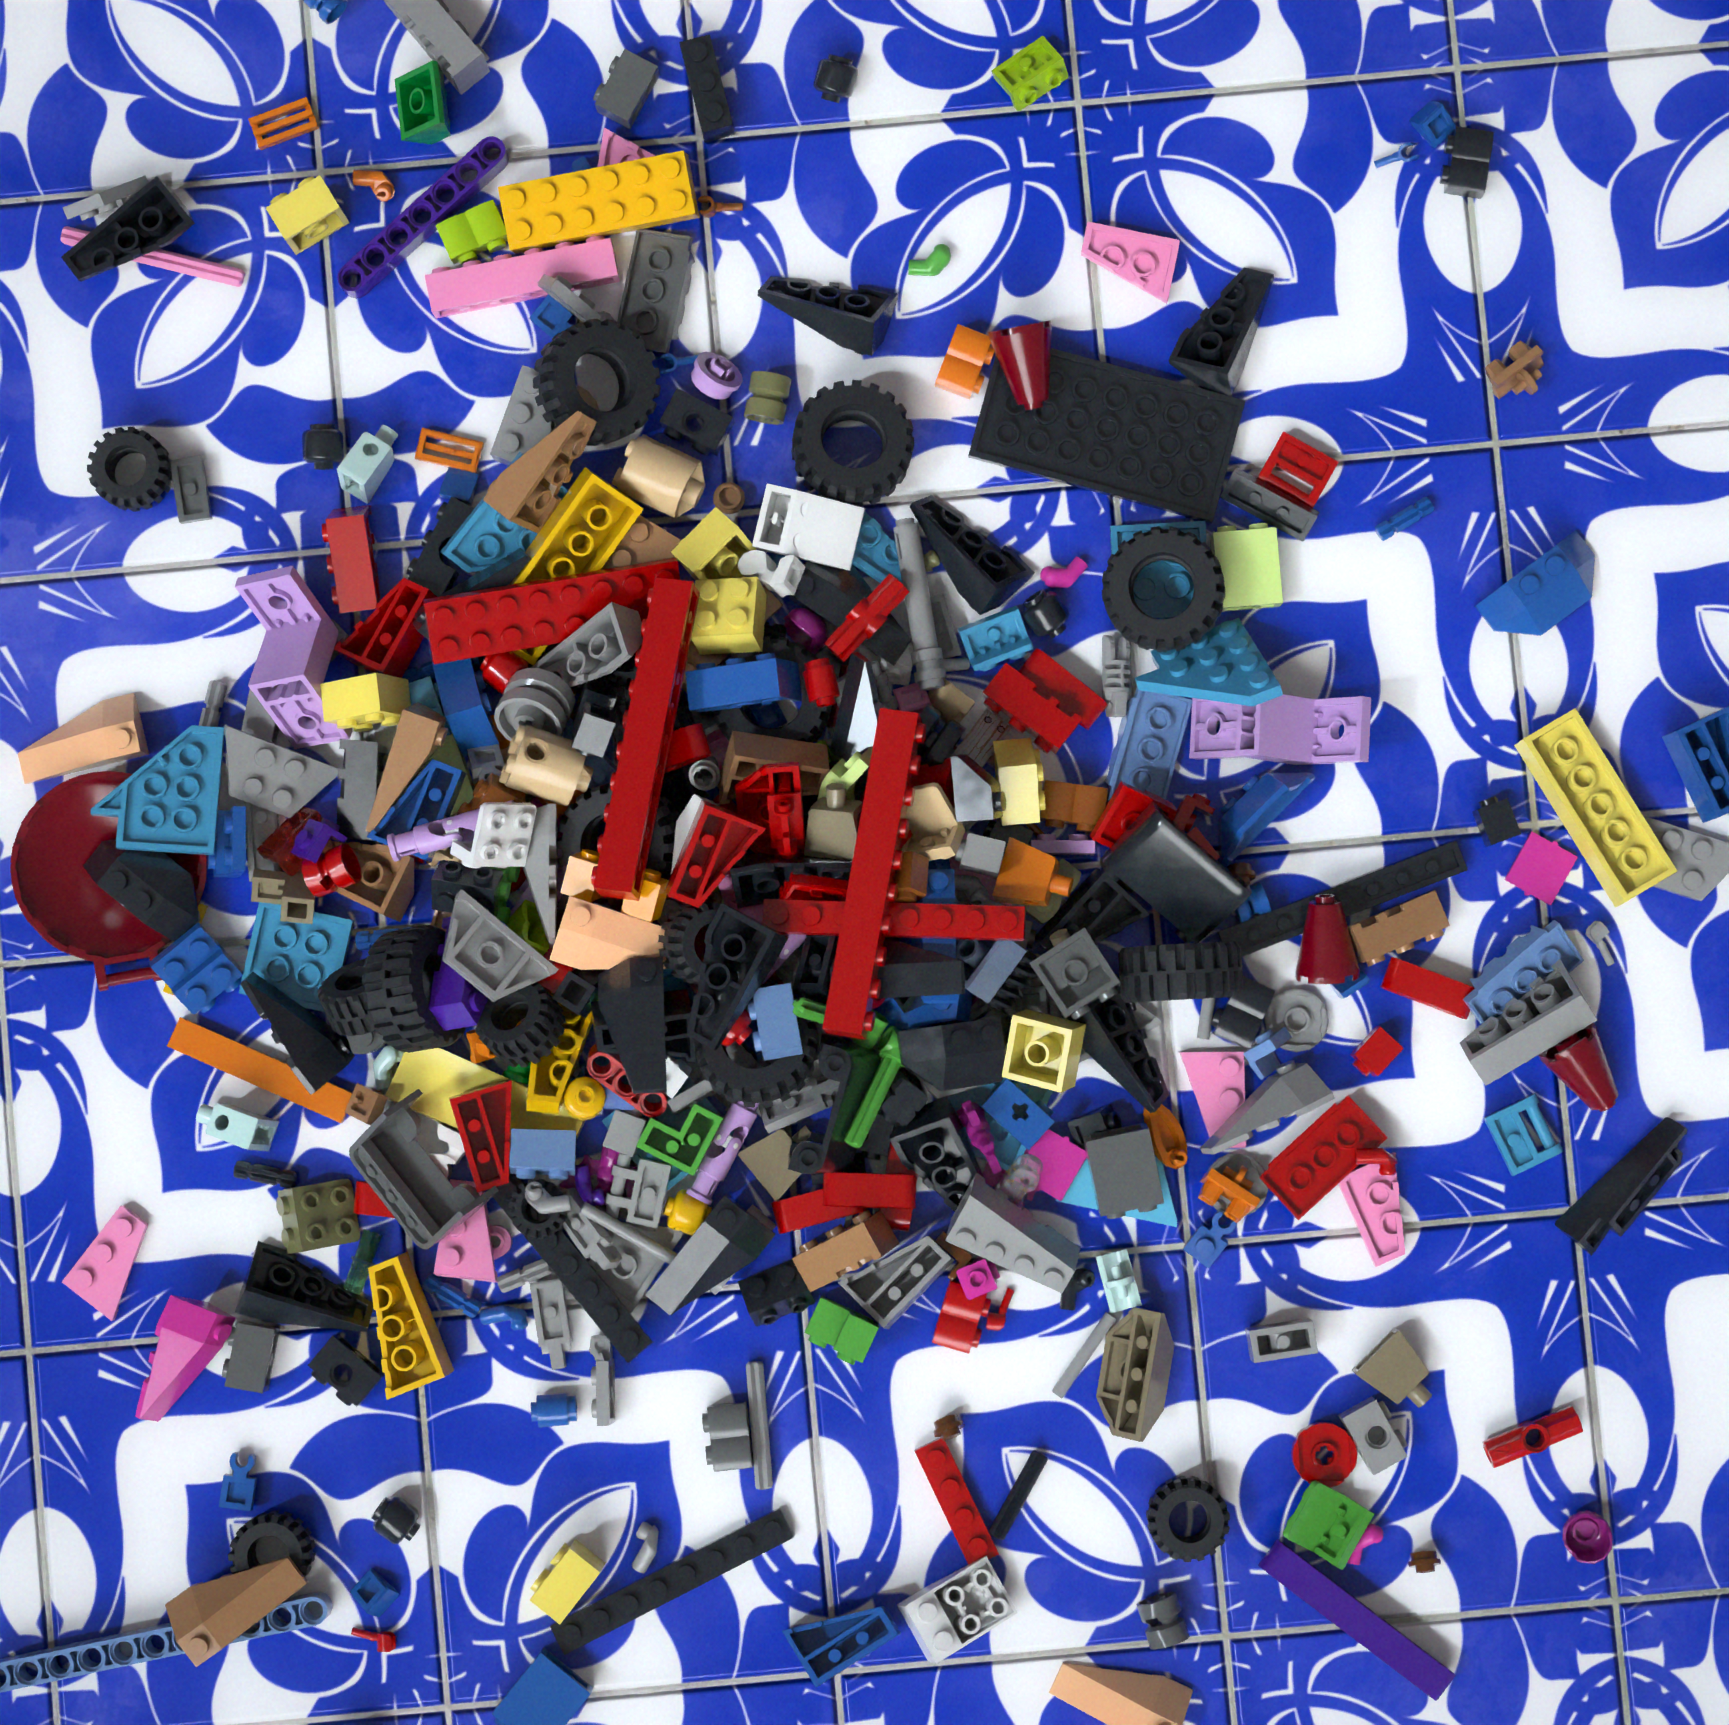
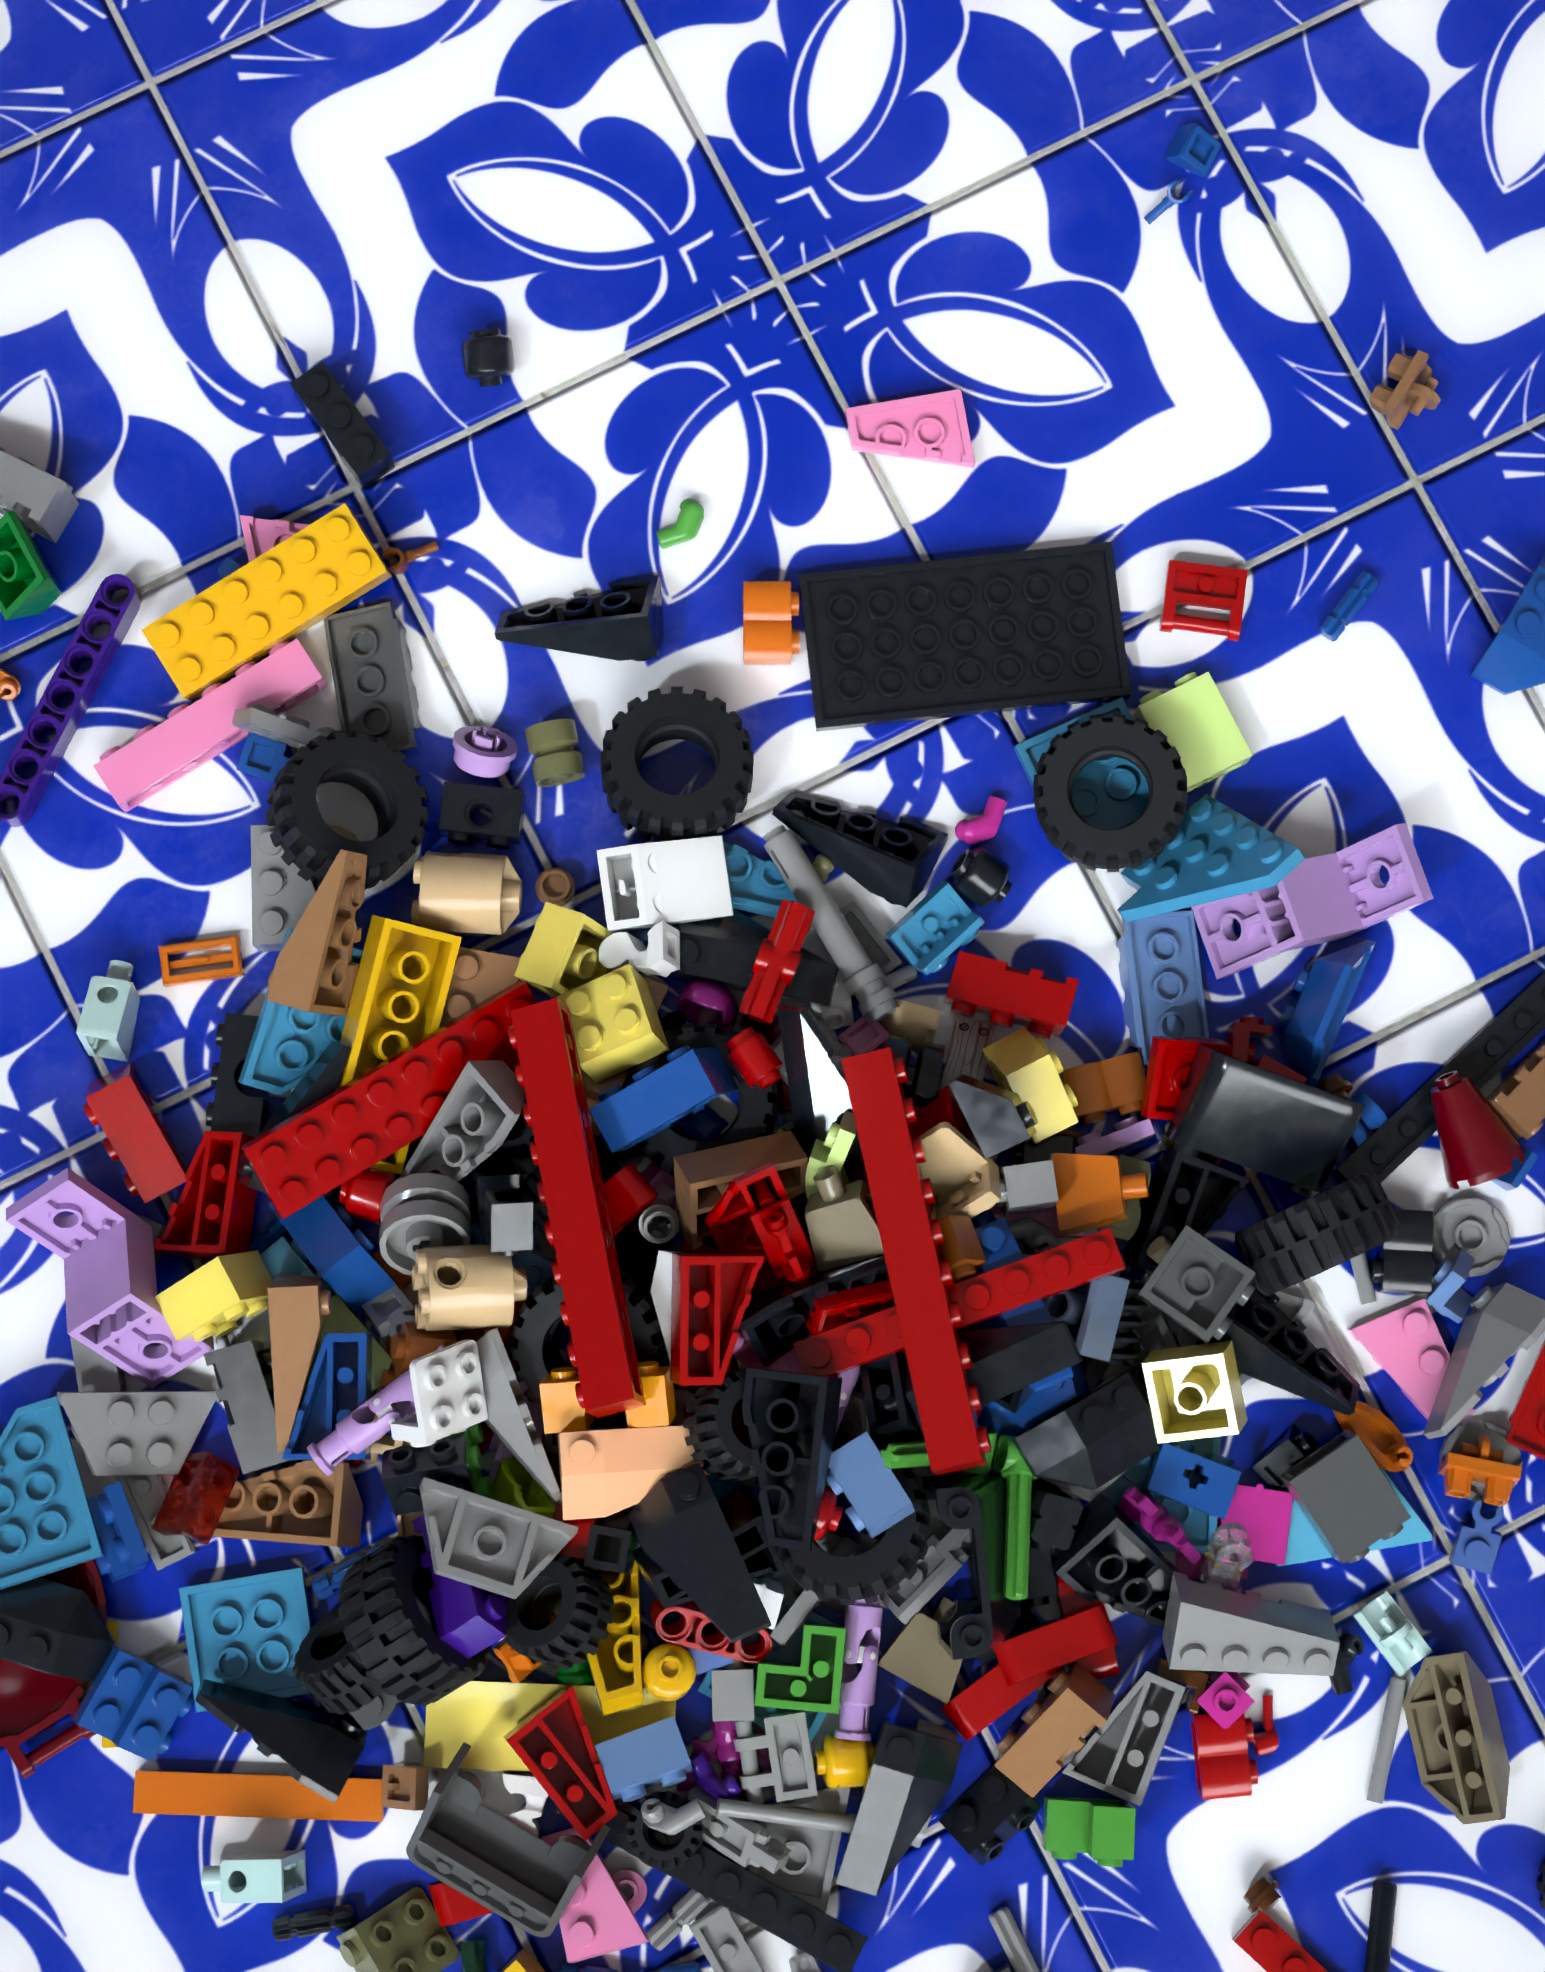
camera: 30 degrees left, 5 degrees down
light grey piece [198,680,227,727] -> none
dark tan brick [251,864,316,924] -> none
dark purple bracket [291,818,348,863] -> none
black head [302,424,344,470] -> none
red wheel [302,843,362,898] -> none
light aqua arm [373,1045,404,1090] -> none
lime brick [436,200,508,266] -> none
blue slope [439,467,480,505] -> none
dark grey brick [593,49,660,129] -> none
blue hand [654,353,698,374] -> none
dark red cone [988,320,1052,410] -> none
lime bracket [991,36,1069,111] -> none
red beam [1018,648,1108,730] -> none
light grey hinge [1102,635,1130,717] -> none
black wedge [1169,267,1274,397] -> none
black plate [1220,467,1320,542] -> none
black brick [1439,126,1494,199] -> none

